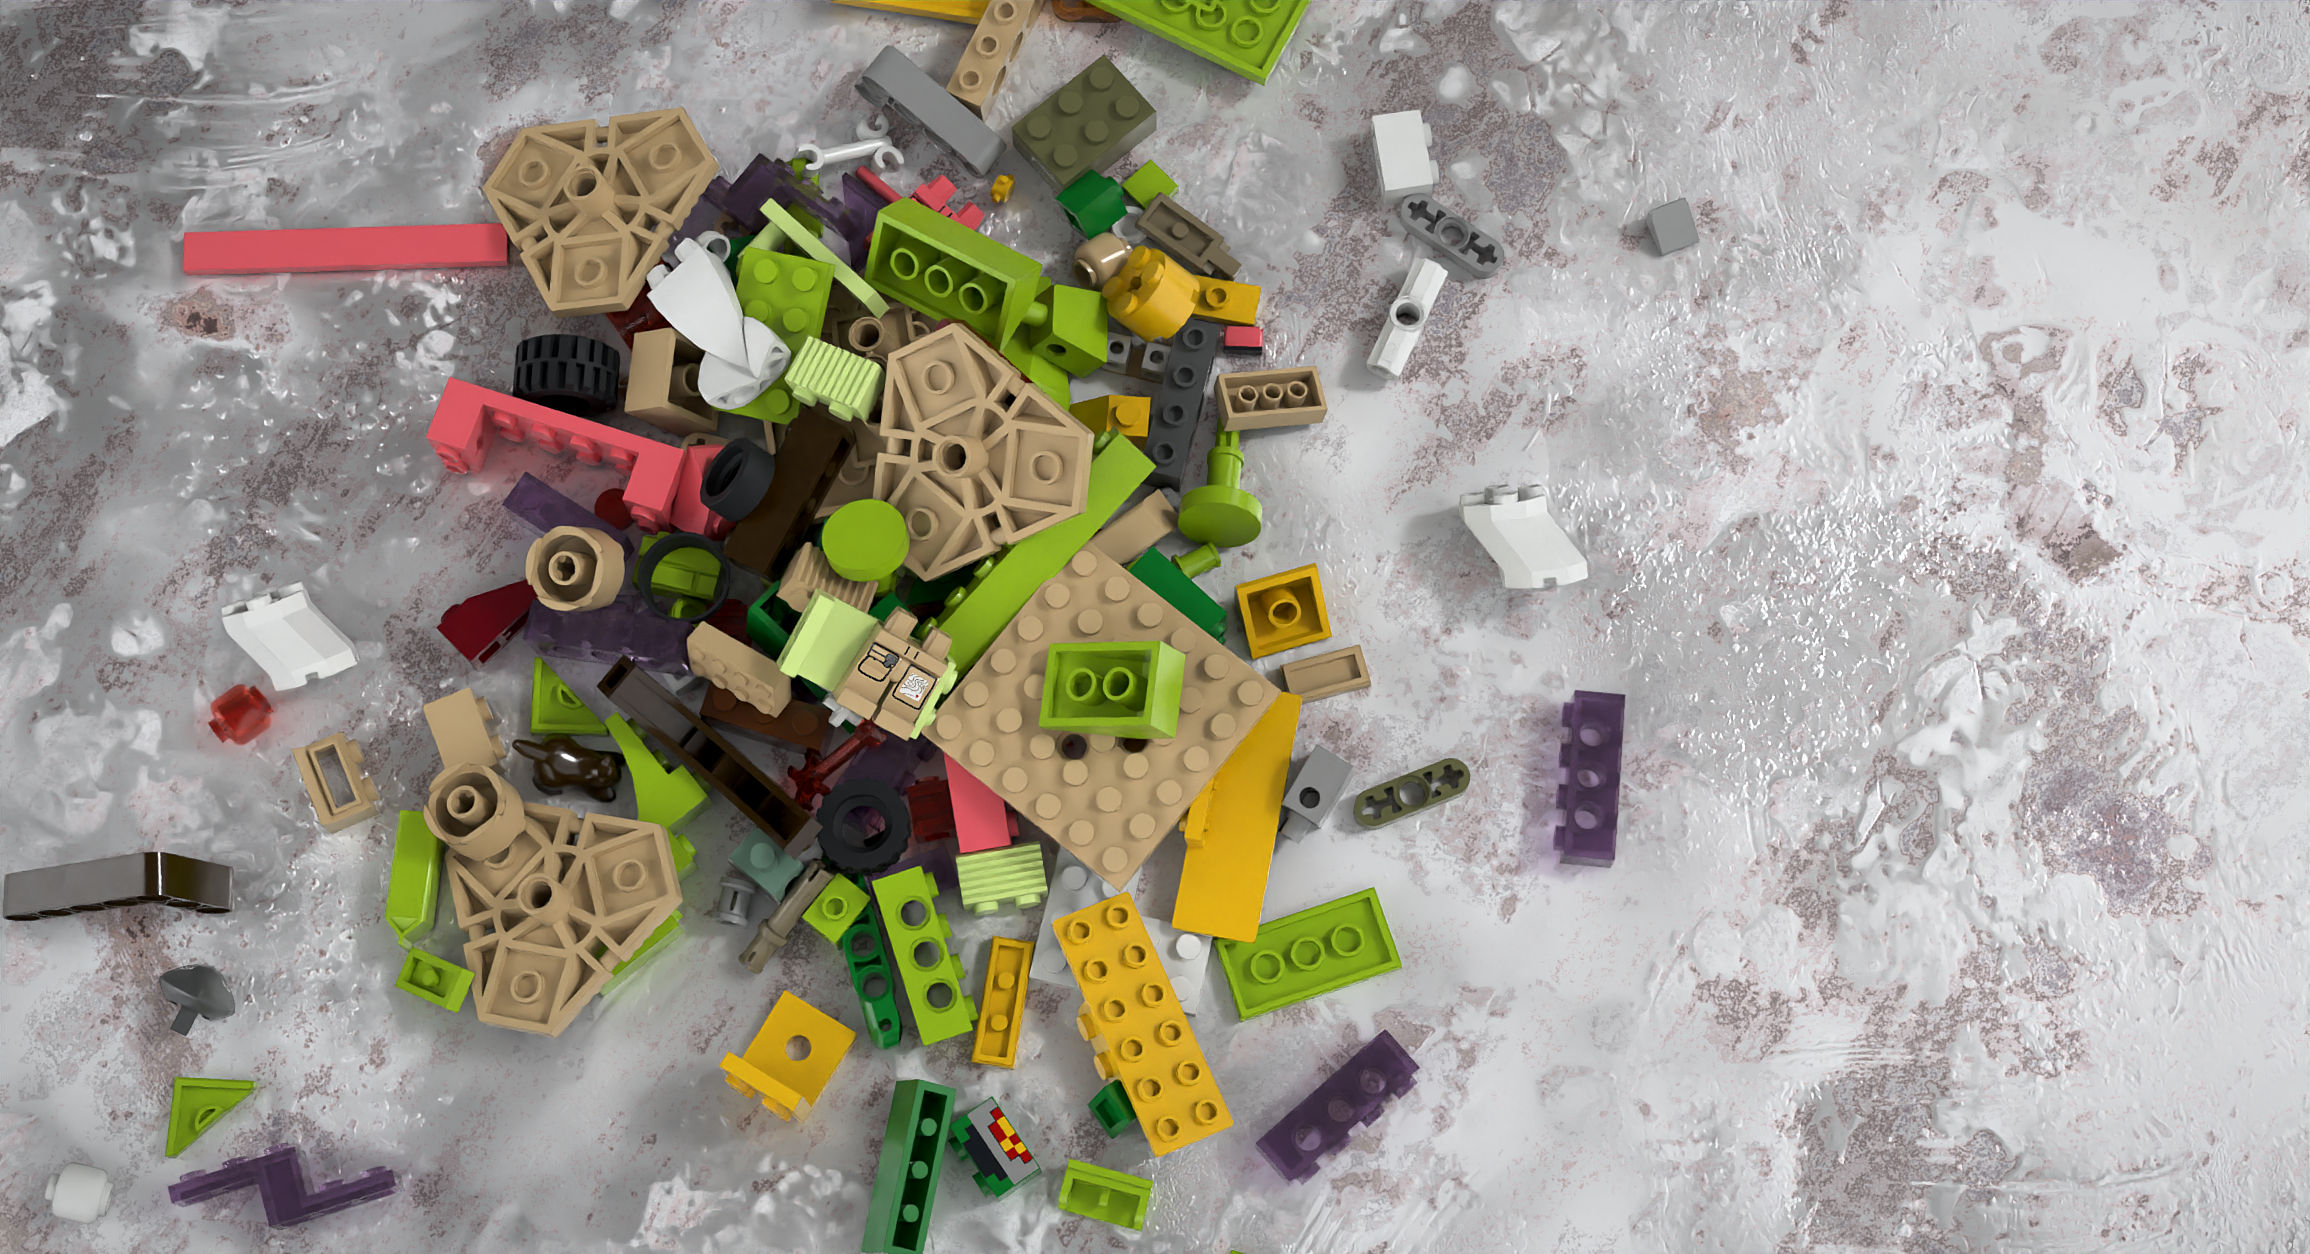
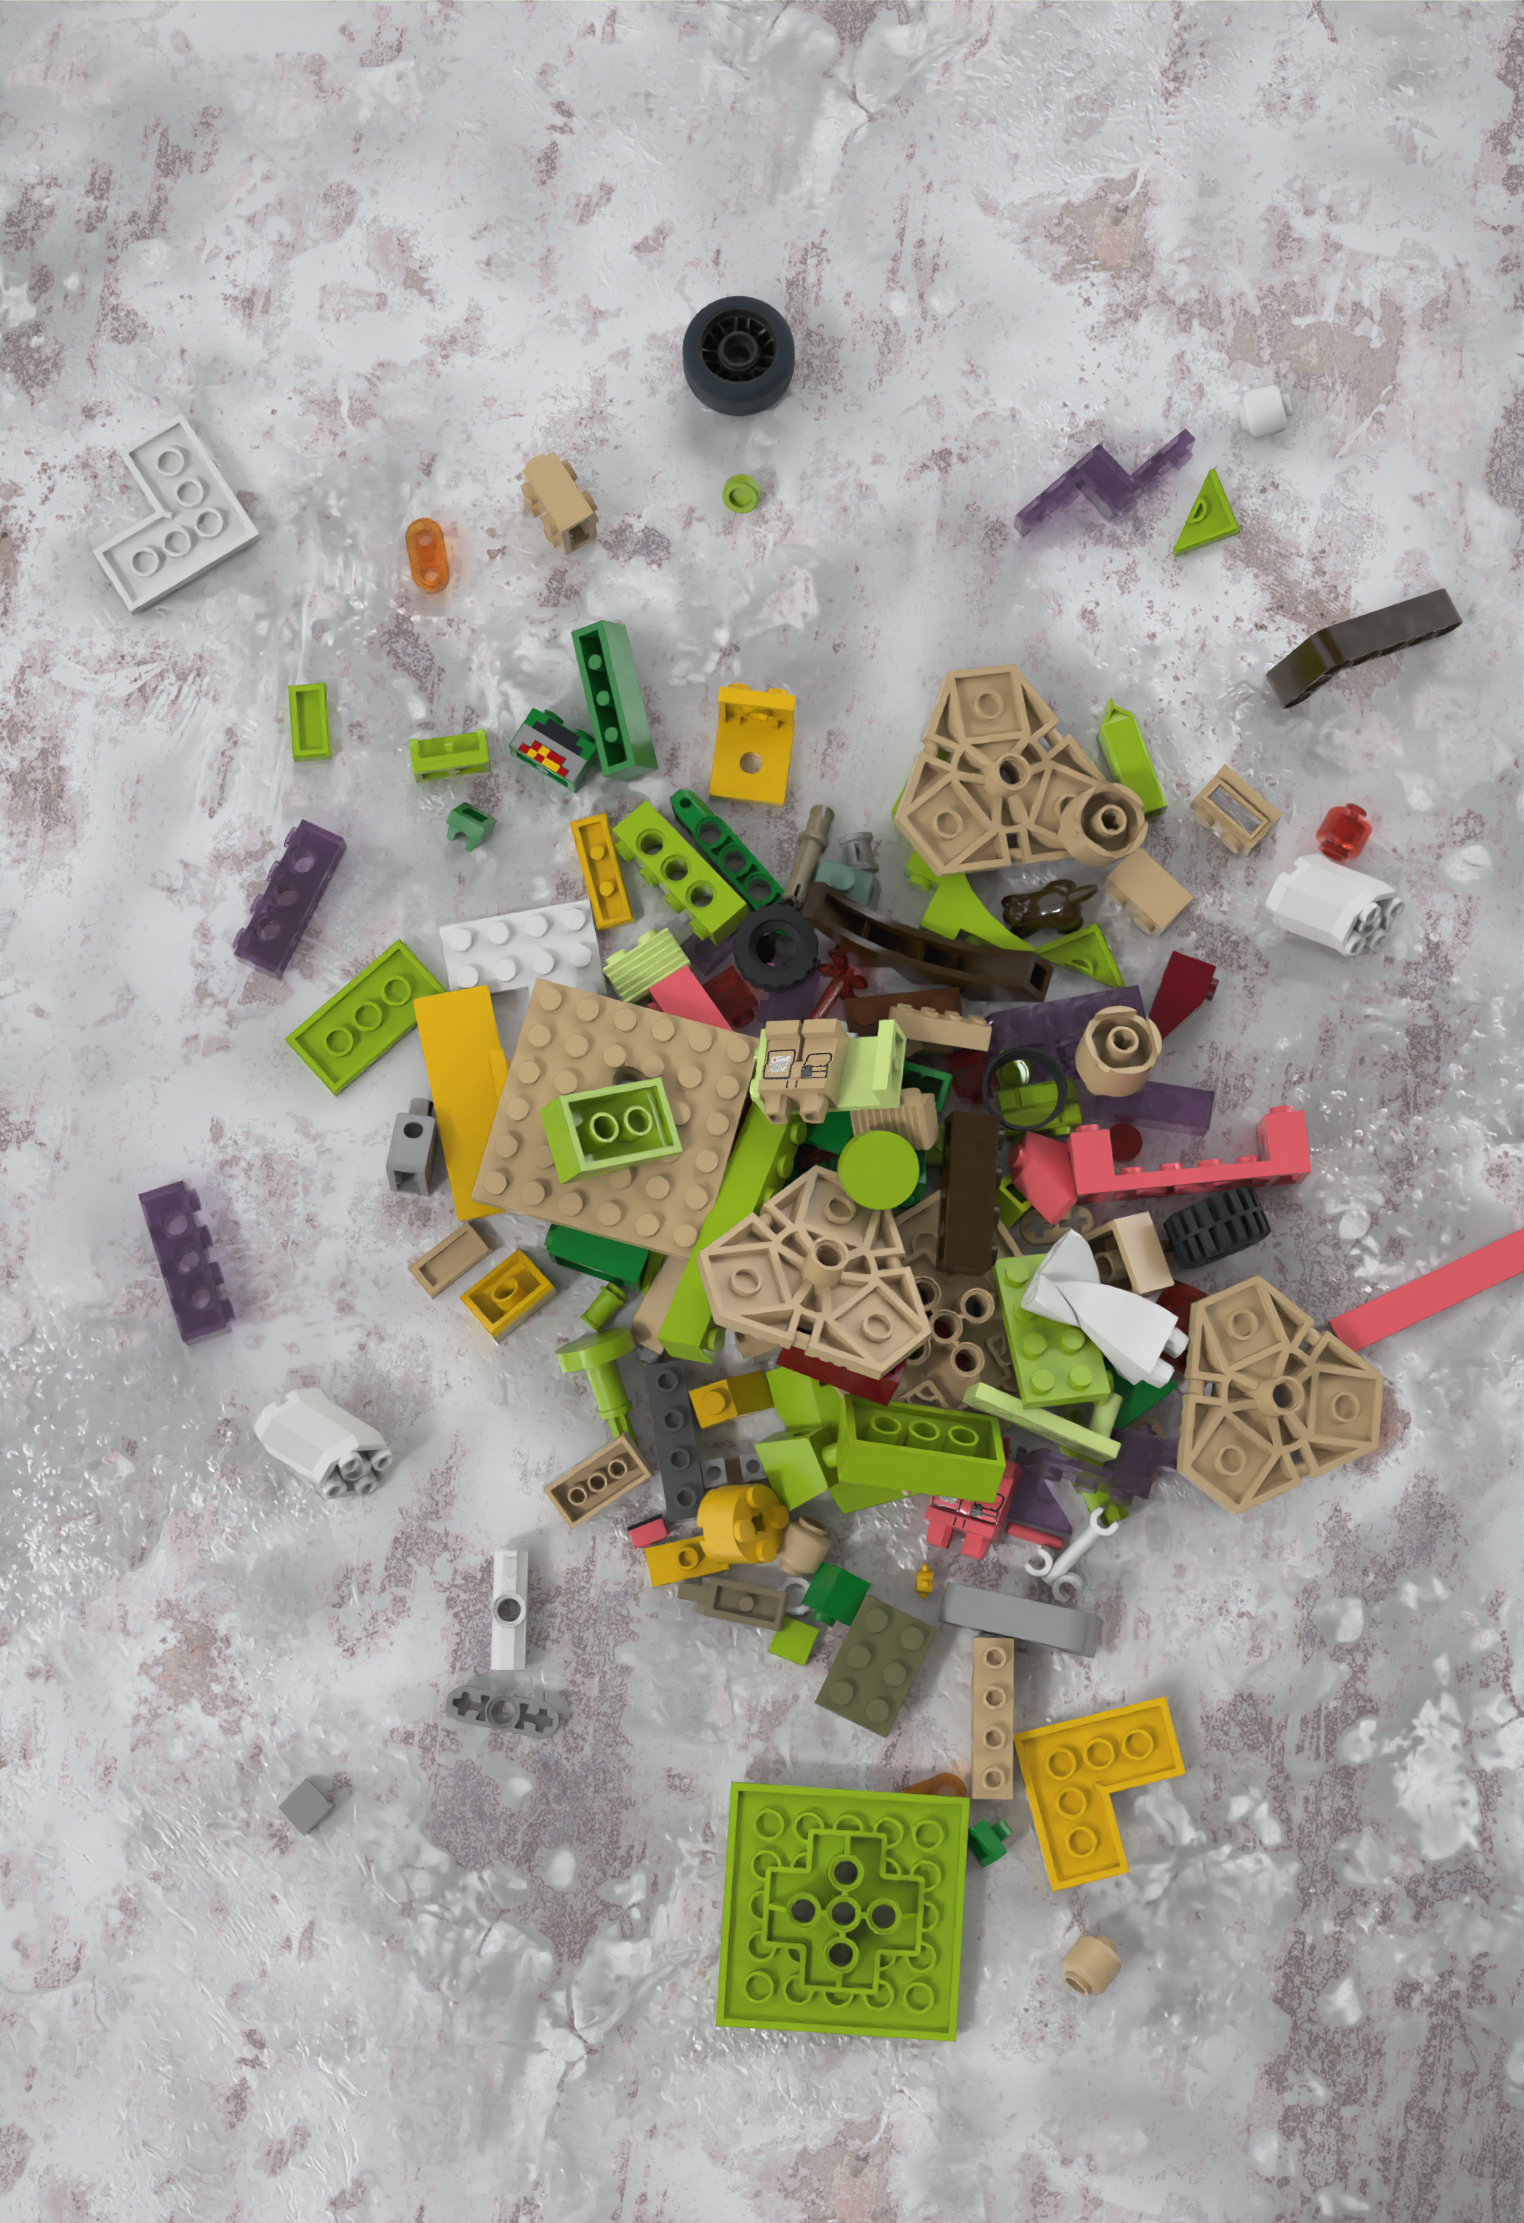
camera: 155 degrees right, 5 degrees up
dark grey piece [159,964,235,1036] -> none
lime plate [394,946,475,1013] -> none
white hinge [695,230,731,262] -> none
black tyre [700,437,775,522] -> none
yellowish green brick [784,335,886,421] -> none
lime bracket [802,873,871,951] -> none
yellow bracket [1052,892,1234,1158] -> none
olive beam [1353,758,1470,830] -> none
white brick [1370,109,1439,206] -> none

